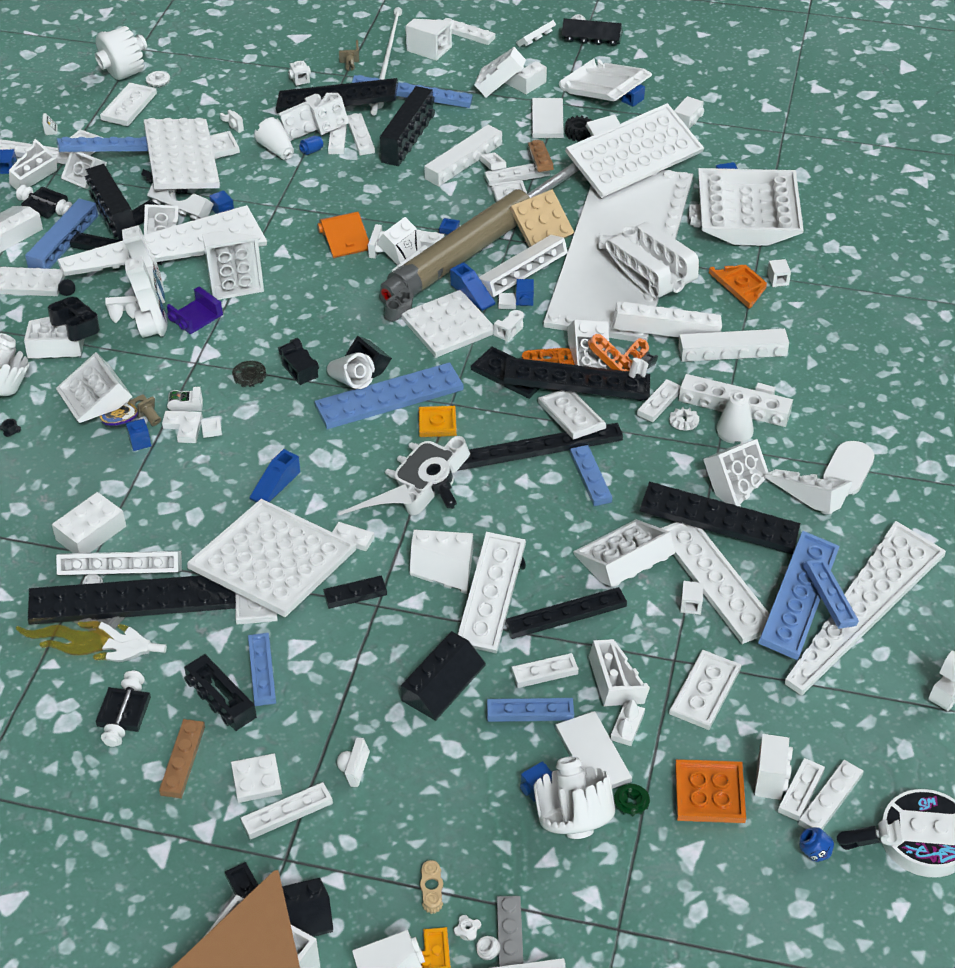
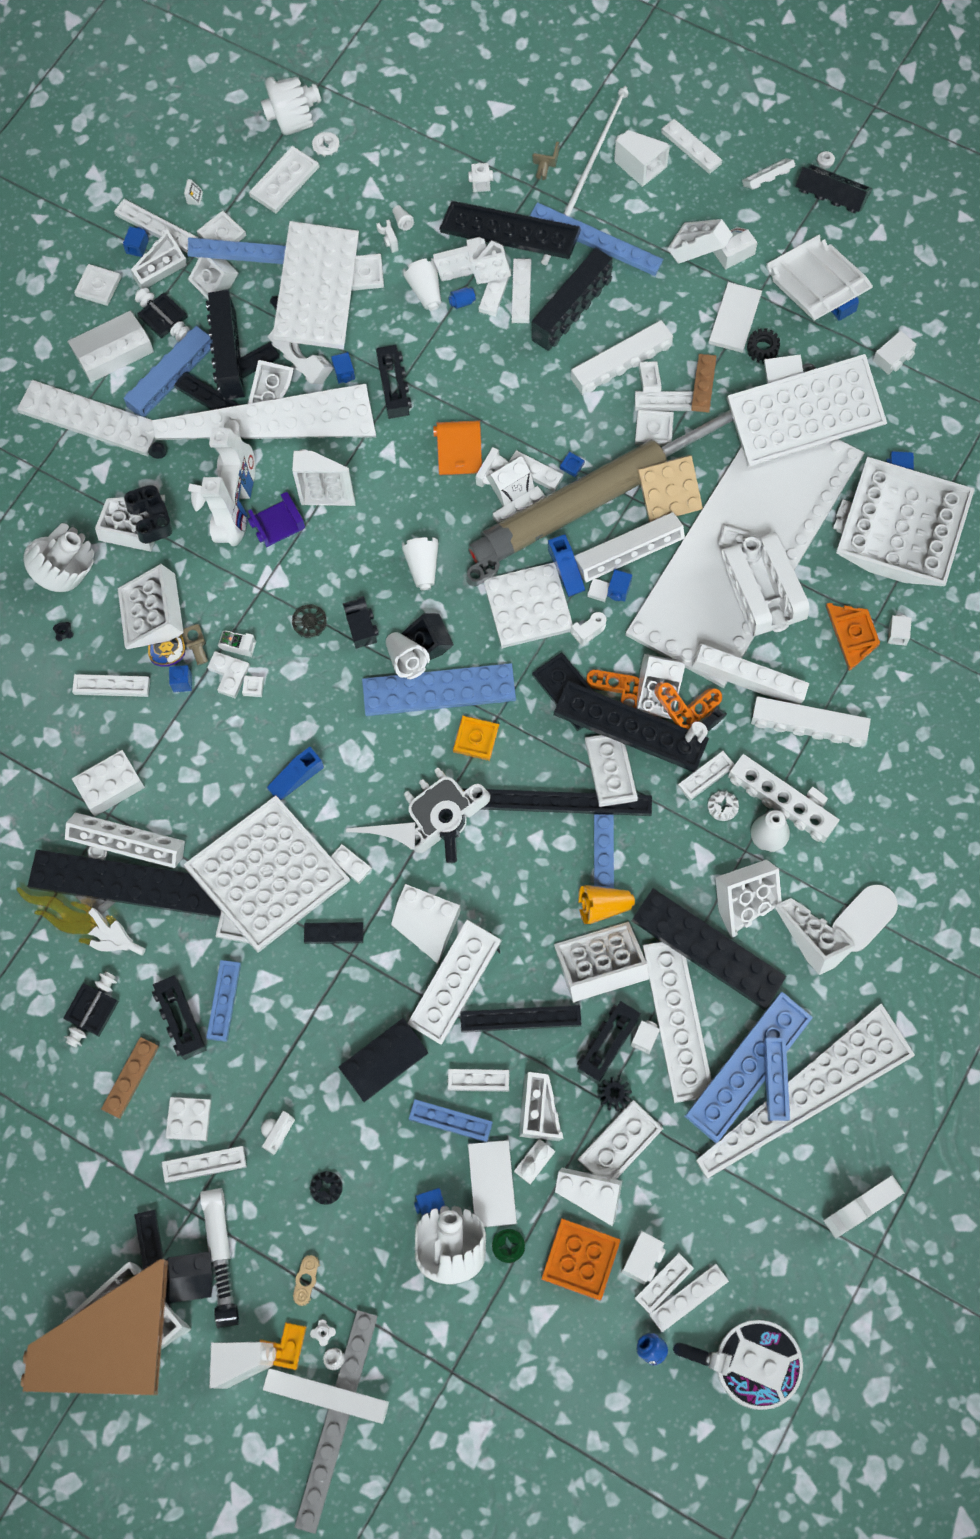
camera: 20 degrees right, 25 degrees up
none -> white plate [72,674,150,697]
none -> piece [201,1188,239,1329]
none -> black gear [309,1171,343,1205]
none -> black brick [376,345,412,419]
none -> white cone [392,205,414,231]
none -> white cone [402,537,439,590]
none -> white wedge [555,1168,622,1226]
none -> black brick [576,1001,641,1084]
none -> light orange cone [578,885,635,924]
none -> black gear [597,1076,632,1112]

